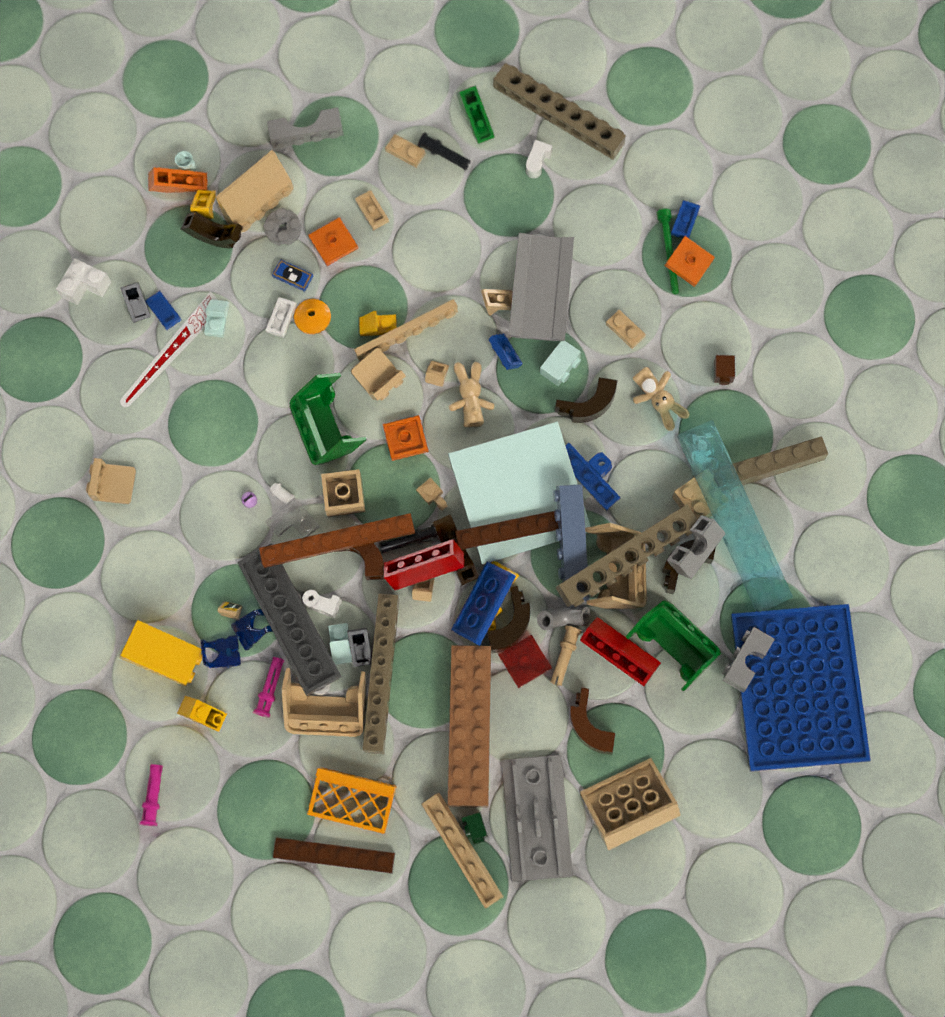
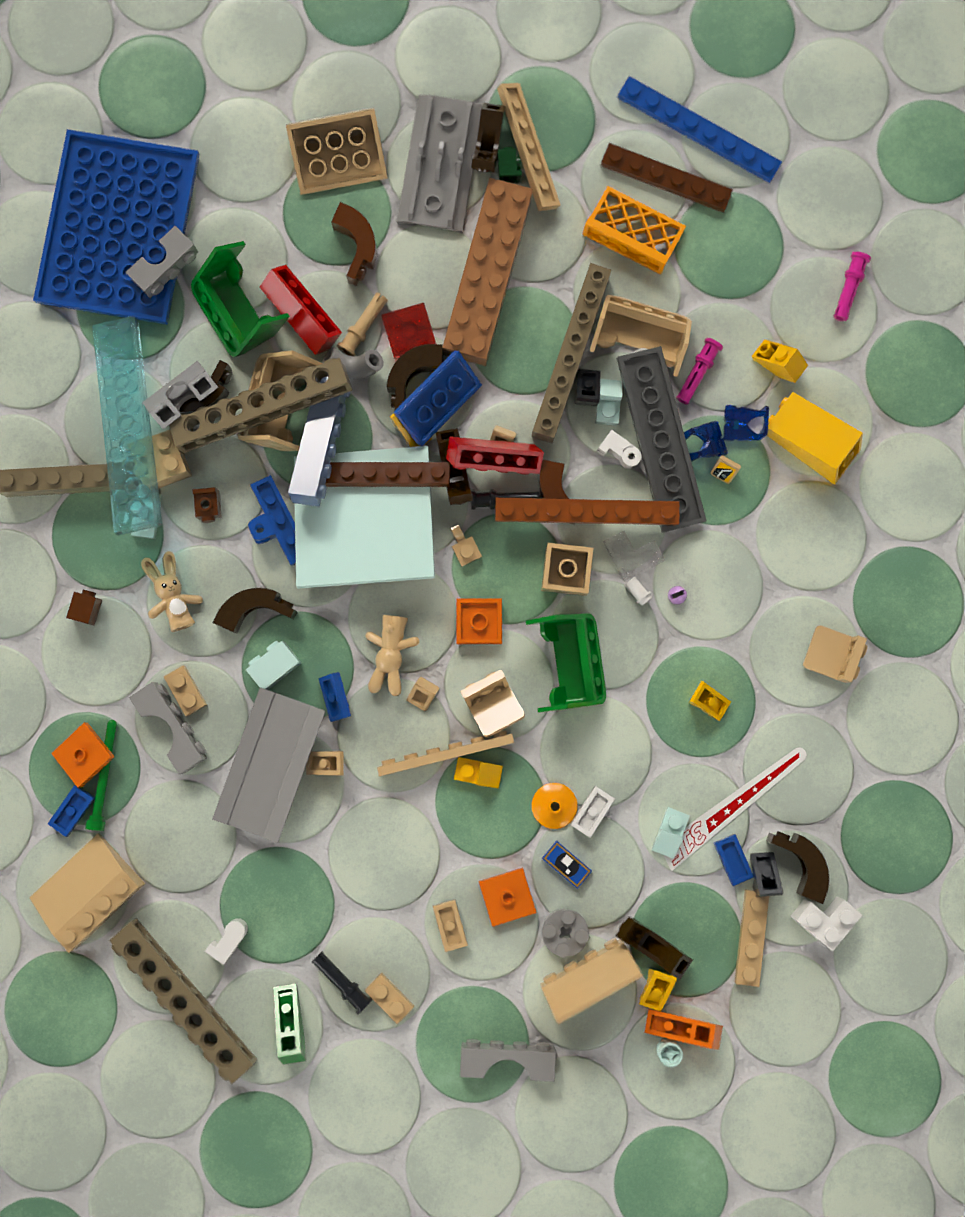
camera: 175 degrees left, 10 degrees up
none -> tan slope [30,833,146,953]
none -> light grey arch [129,682,207,775]
none -> reddish brown brick [192,487,222,523]
none -> dark brown arch [471,102,505,173]
none -> blue plate [617,76,782,183]
none -> yellow slope [689,681,731,721]
none -> tan plate [734,889,769,987]
none -> dark brown arch [766,831,829,904]

